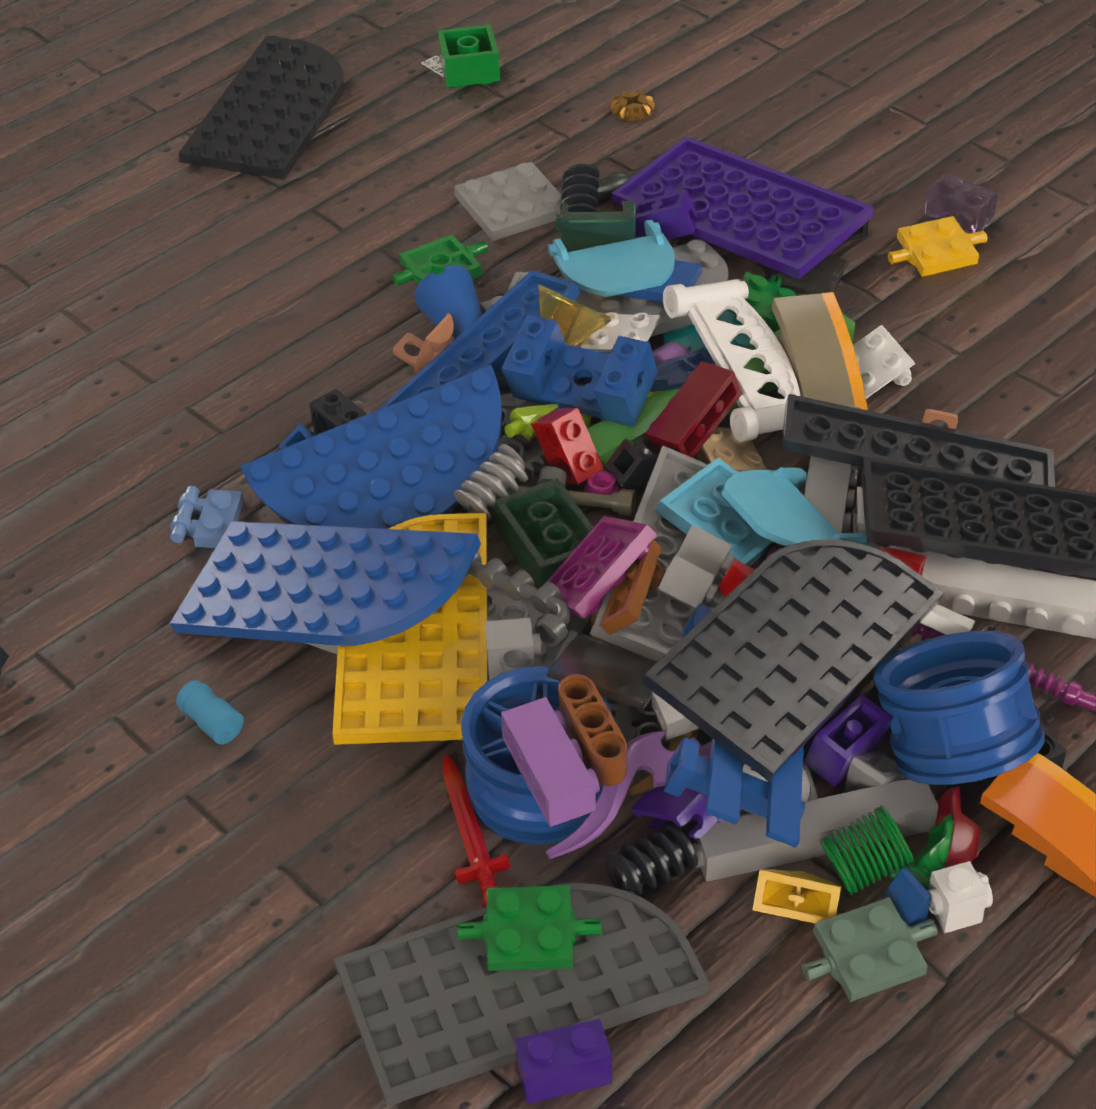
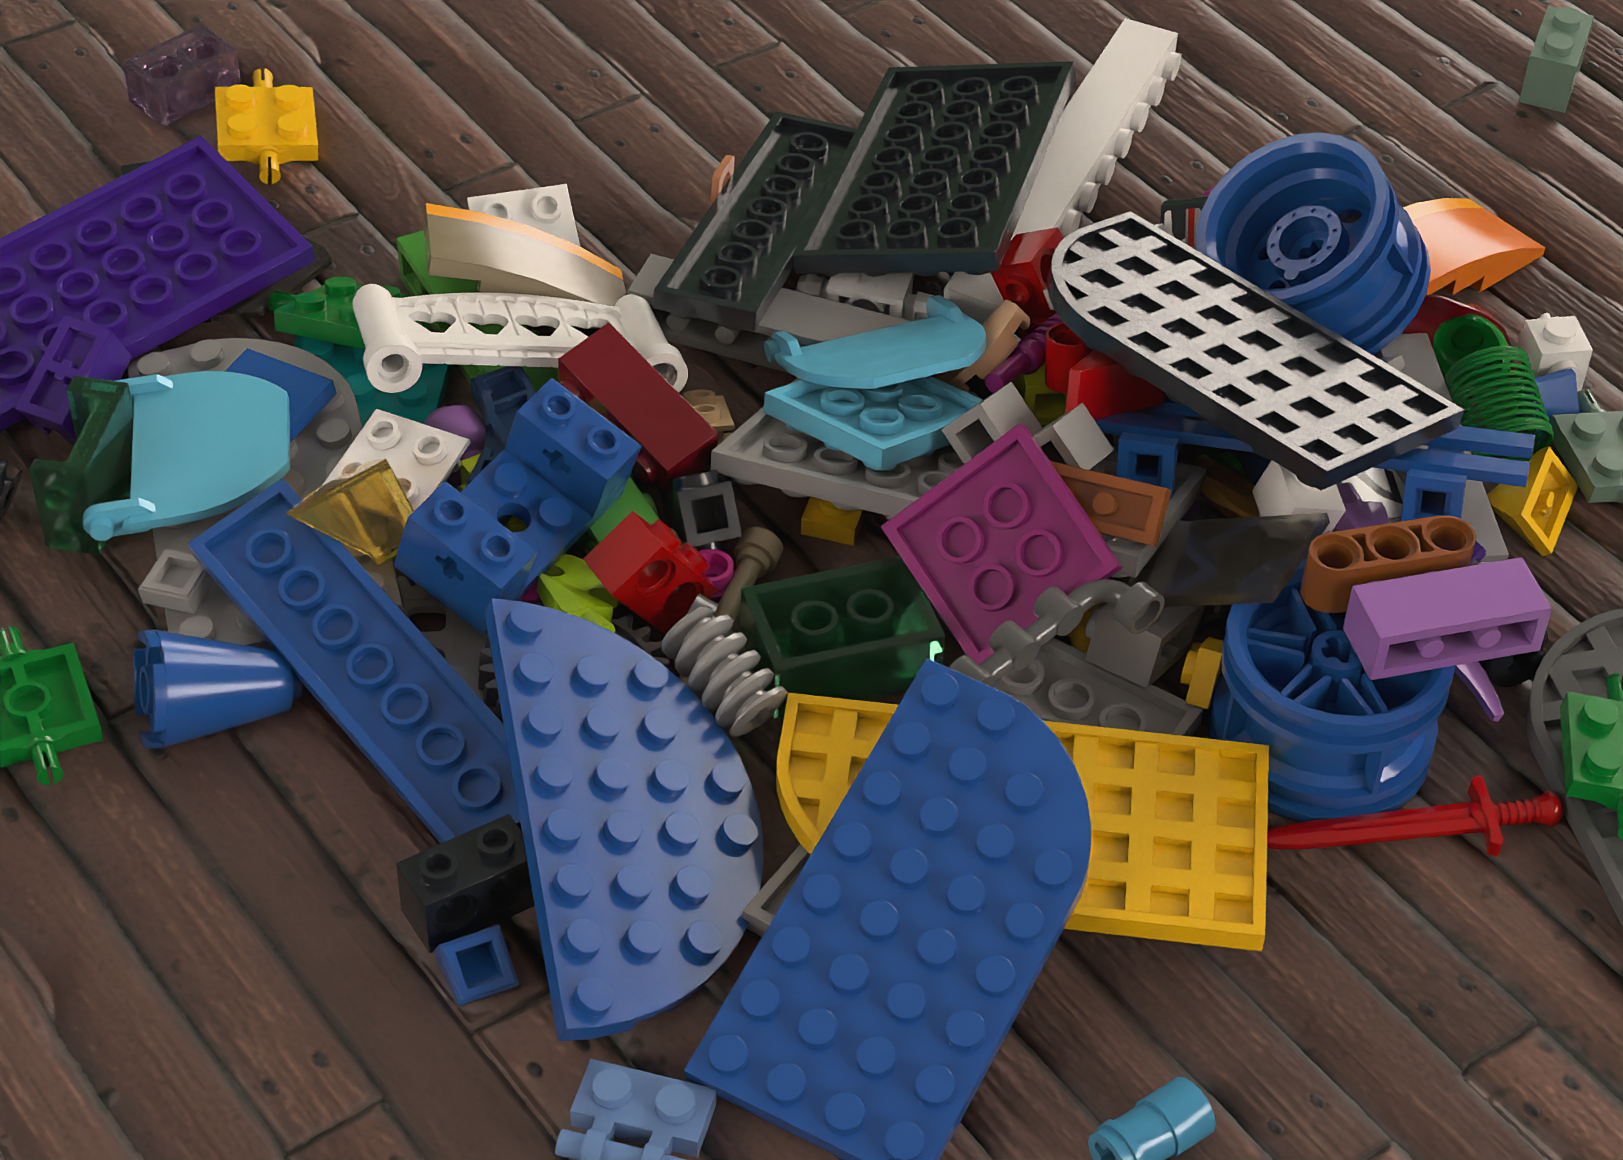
camera: 85 degrees left, 0 degrees up
nougat piece [392,313,454,373] -> none
light grey brick [485,618,542,680] -> none

